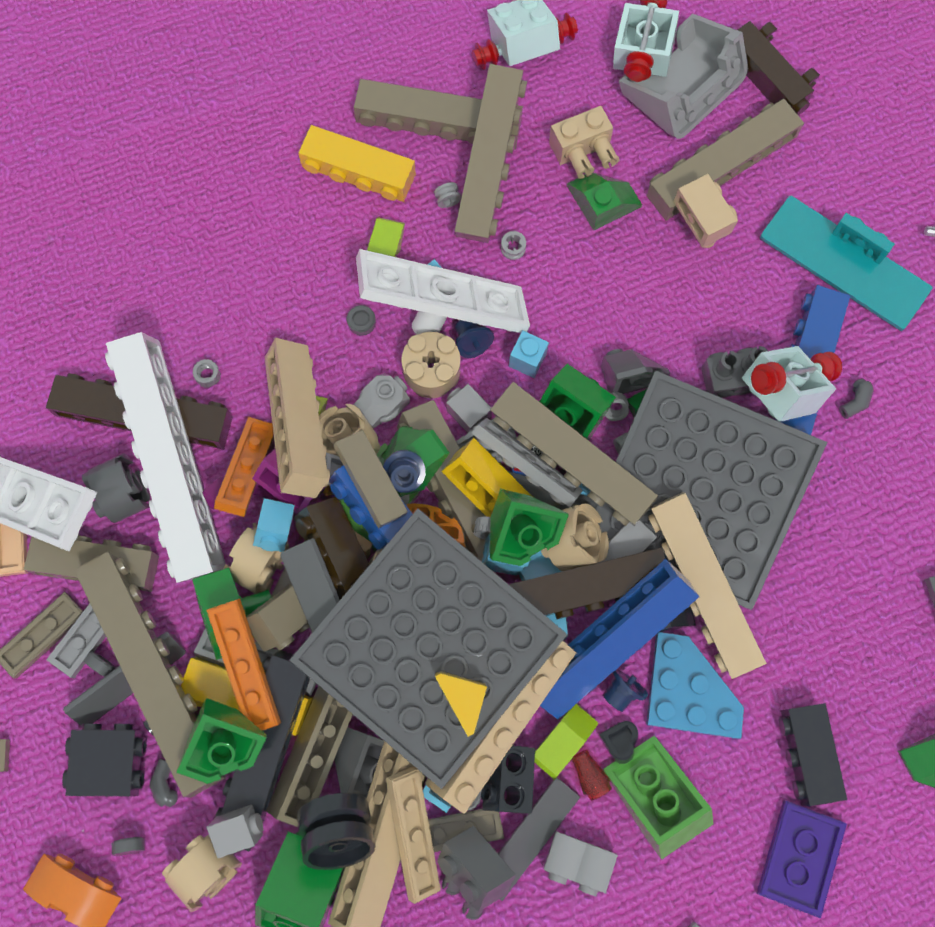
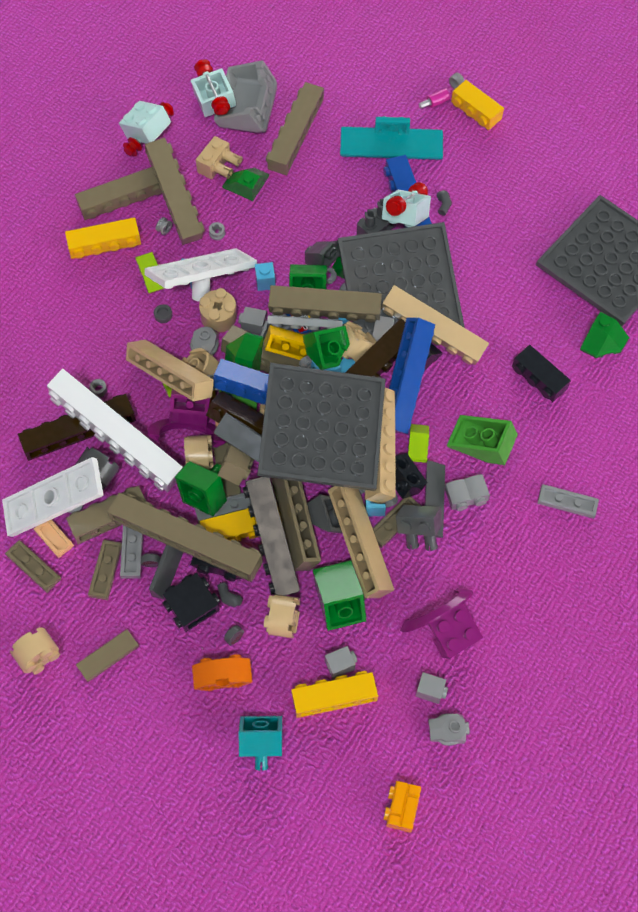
camera: 35 degrees left, 10 degrees down
green slope [176,698,267,784] -> none
light grey brick [206,804,263,858] -> none
orange tile [207,599,281,730] -> none
orange plate [214,417,274,517] -> none
medium azure brick [253,498,295,552] -> none
black wheel [297,793,376,870] -> none
dark tan tile [333,430,408,529] -> none
dark blue piece [383,450,425,493] -> none
tan tile [386,766,441,904] -> none
yellow slope [434,671,487,737] -> none
dark blue piece [455,320,494,359] -> none
clear red cone [571,750,612,801] -> none
black tile [599,721,638,764] -> none
dark blue piece [602,669,648,712] -> none
dark azure plate [646,632,744,739] -> none
tan brick [673,174,738,248] -> none
dark brown brick [737,21,820,115] -> none
dark purple tile [756,800,847,918] -> none

